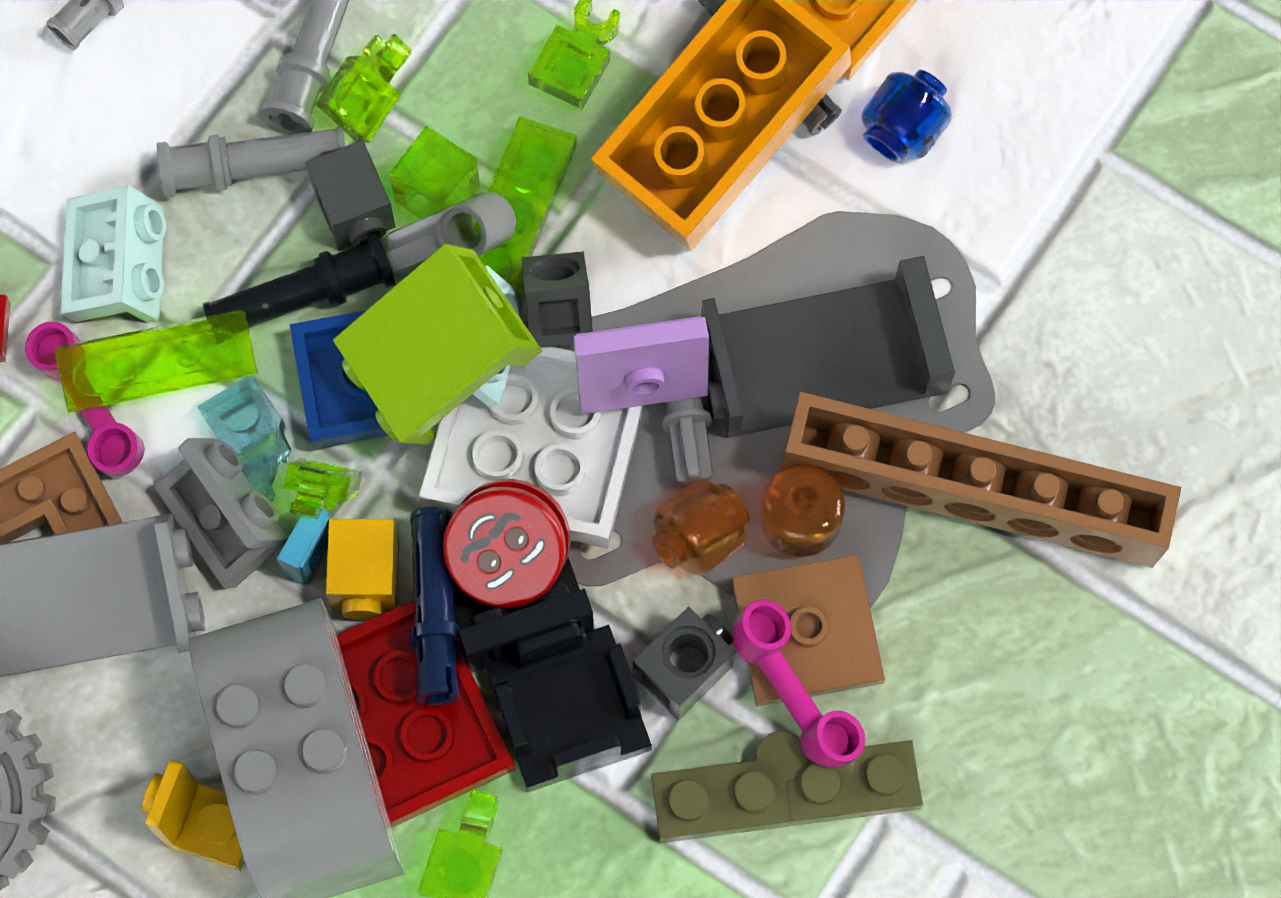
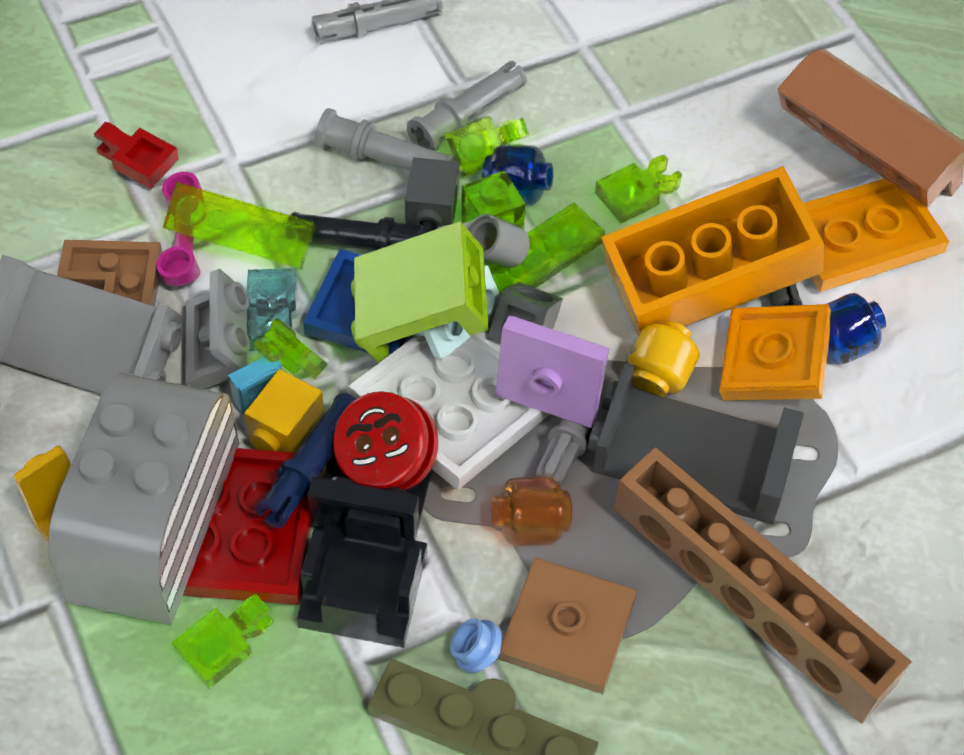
camera: 30 degrees right, 15 degrees down
light aqua bracket [60,185,166,322] -> none
dark grey brick [632,606,735,721] -> none
dark pink bar [733,600,865,768] -> none
clear orange head [759,465,846,558] -> none
none -> light blue plate [450,618,502,673]
none -> clear blue head [482,144,554,206]
none -> yellow head [626,321,700,398]
none -> light orange plate [719,304,832,401]

